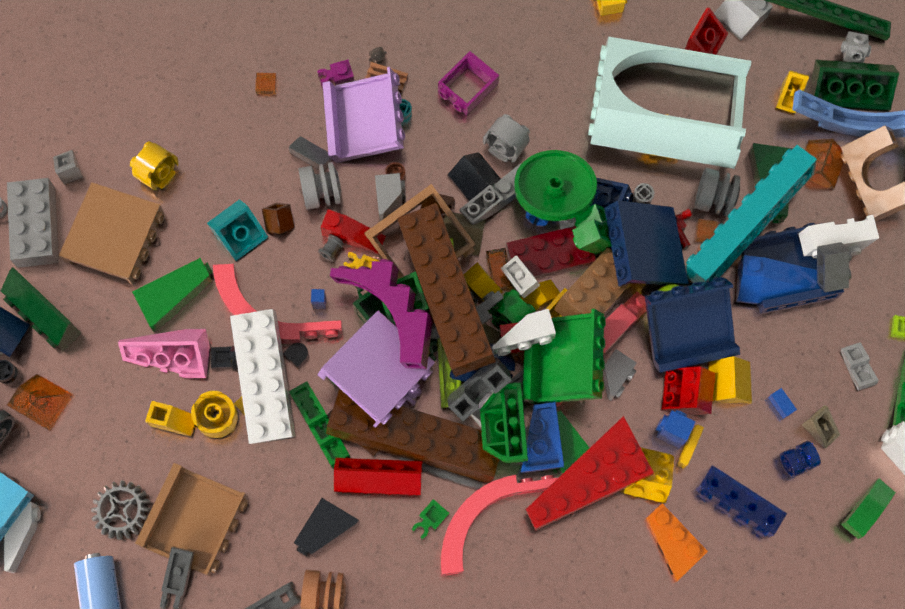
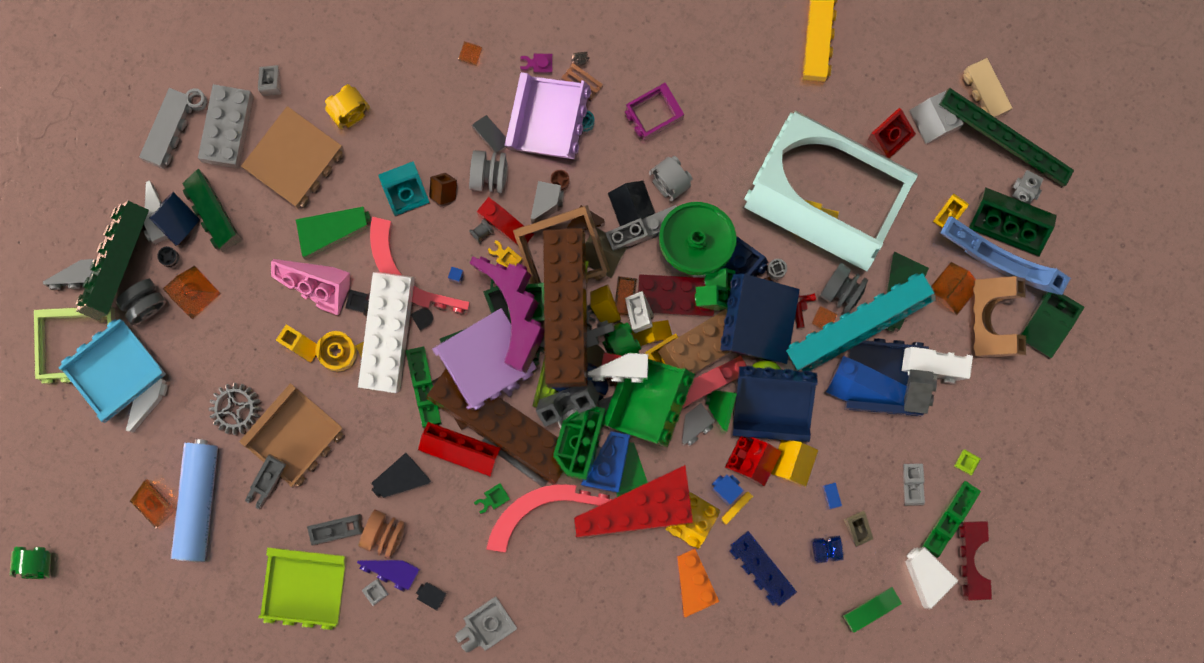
camera: 20 degrees right, 10 degrees up
none -> green slope [705,390,737,434]

